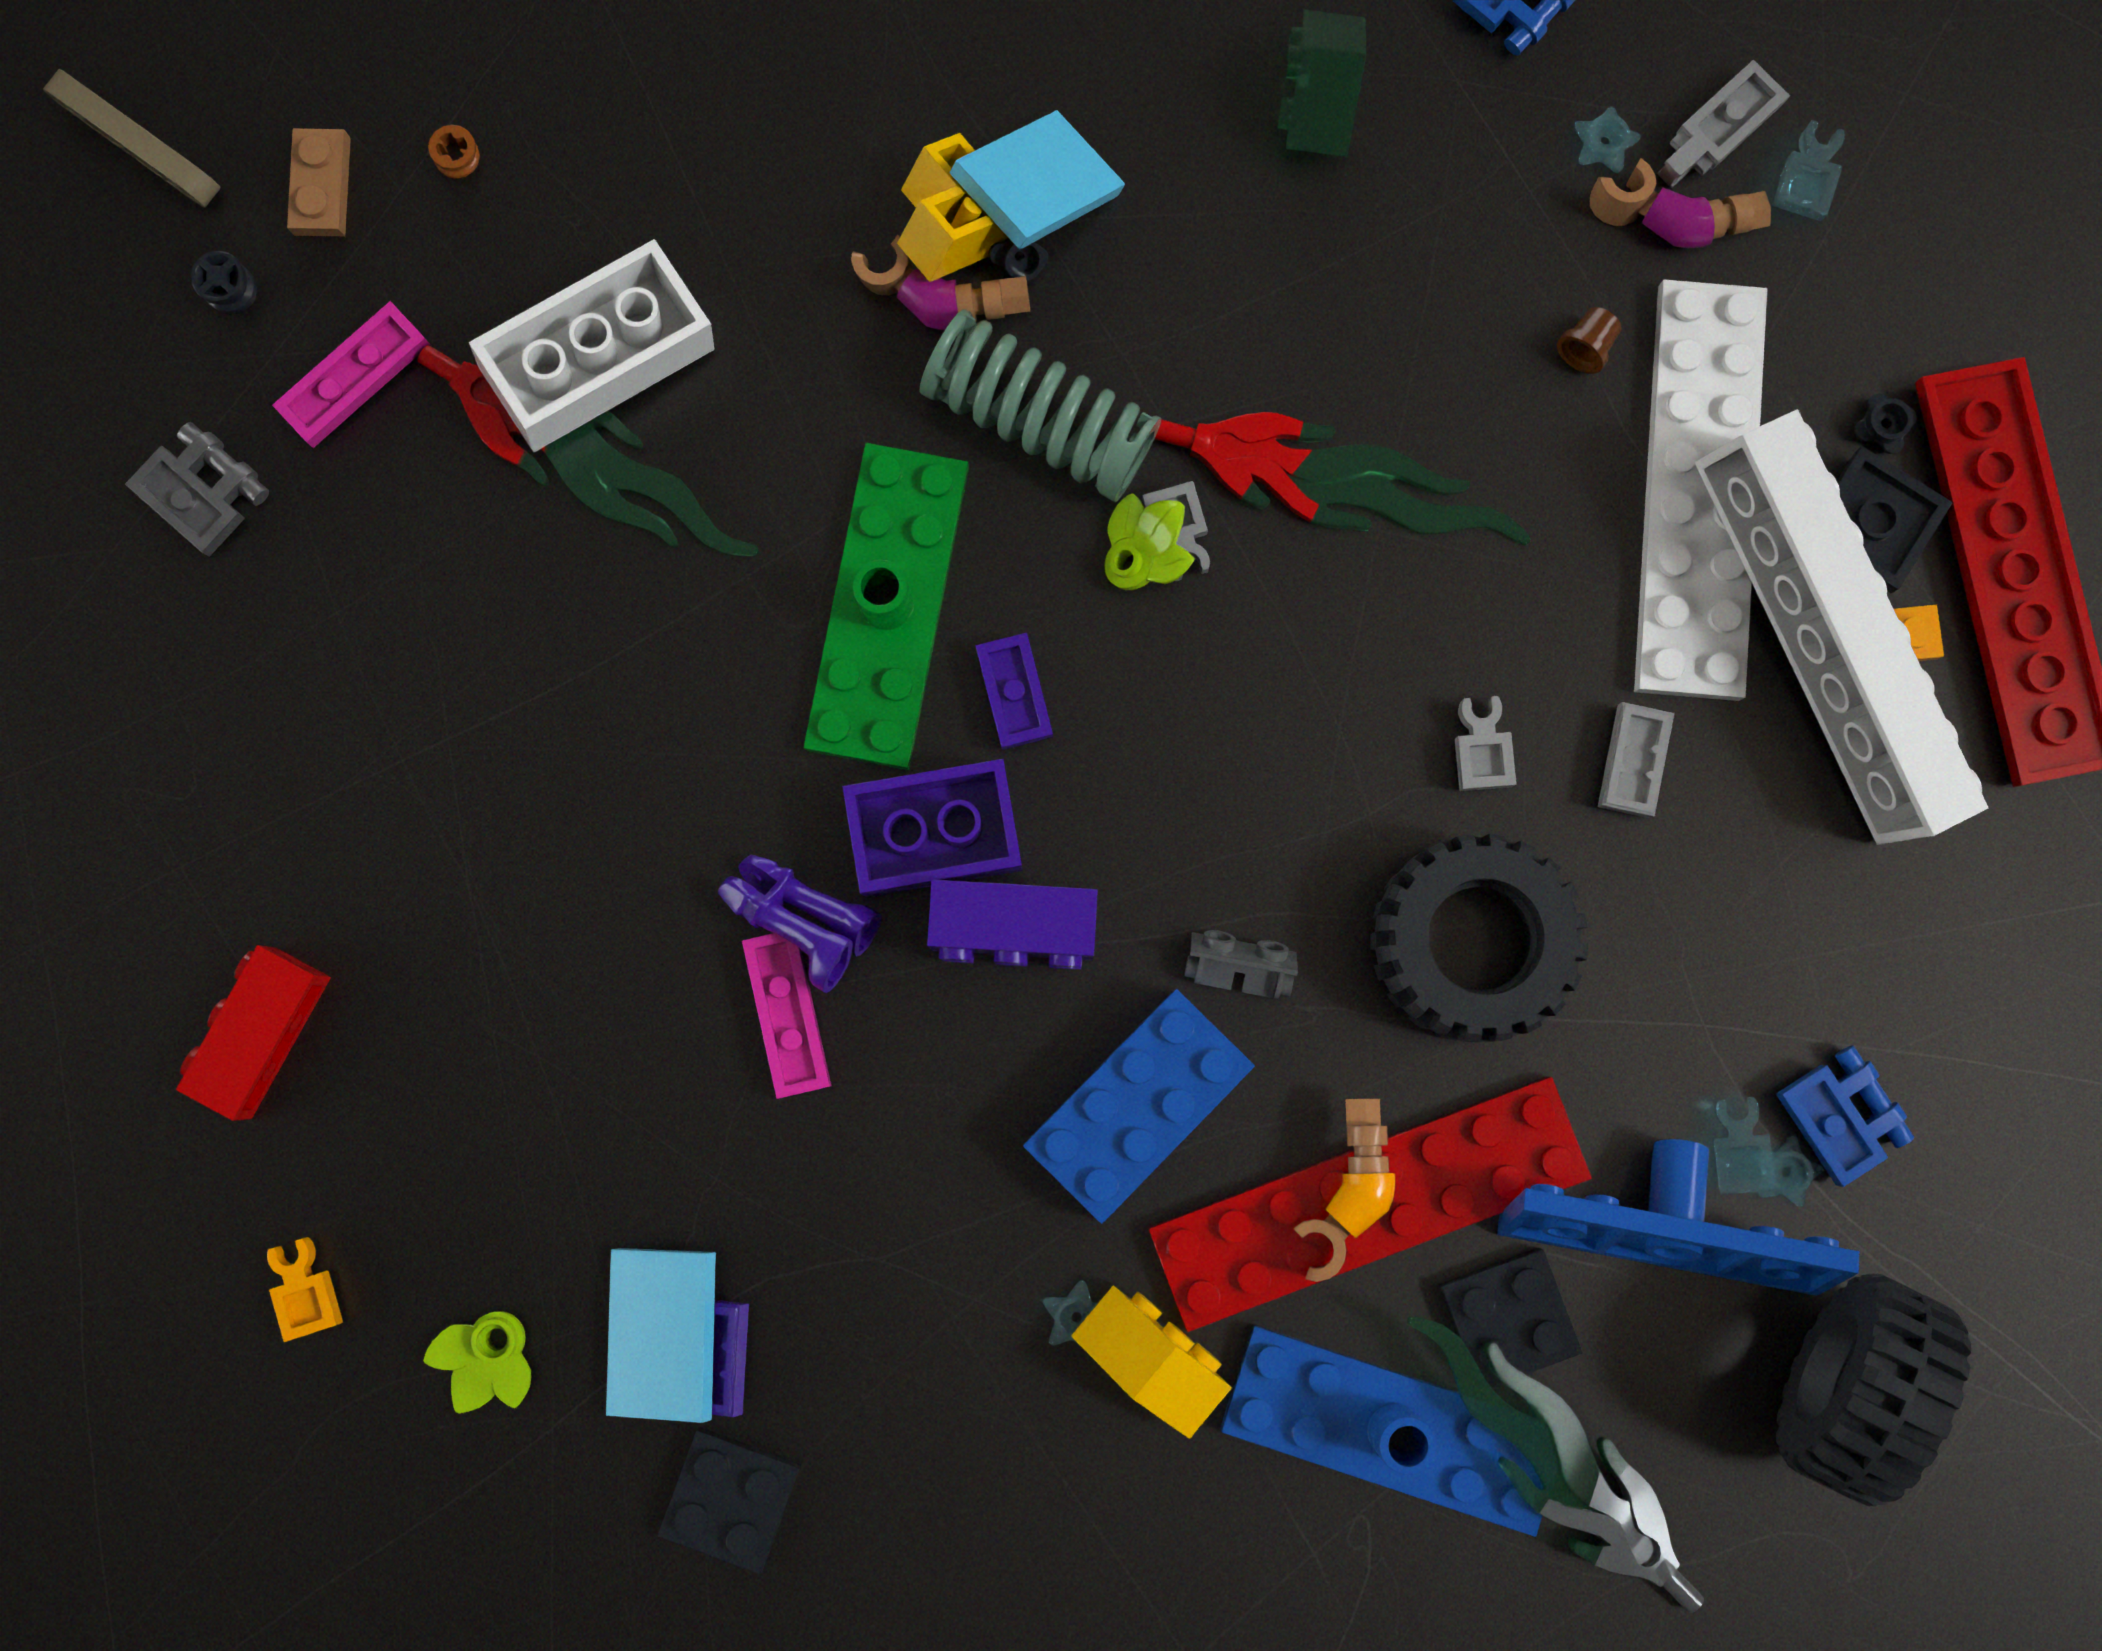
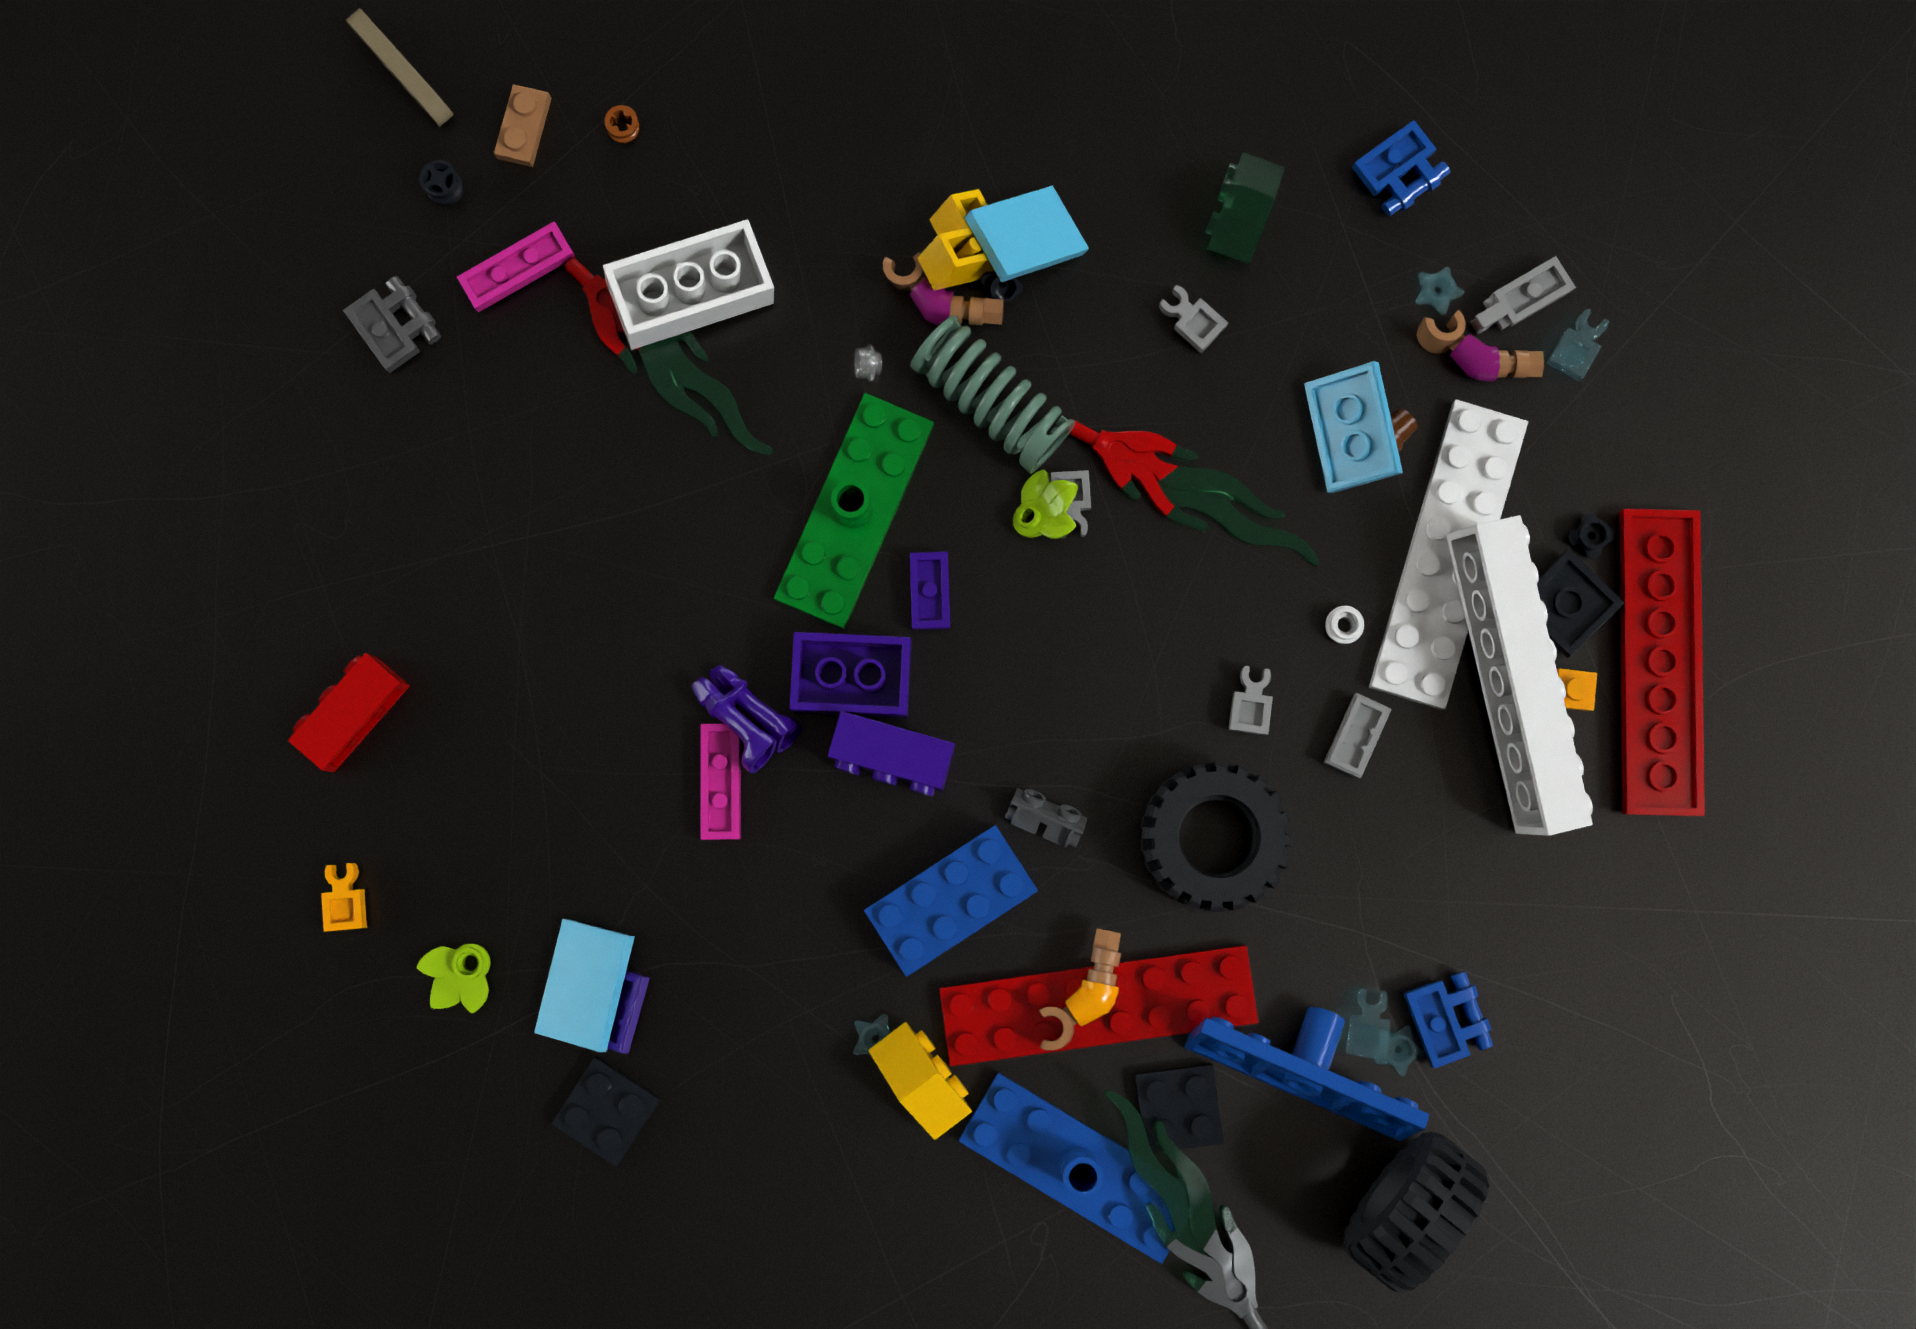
camera: 15 degrees right, 0 degrees up
none -> clear plate [854,344,882,382]
none -> light grey plate [1159,285,1228,354]
none -> medium azure tile [1304,361,1403,493]
none -> white plate [1325,606,1364,644]

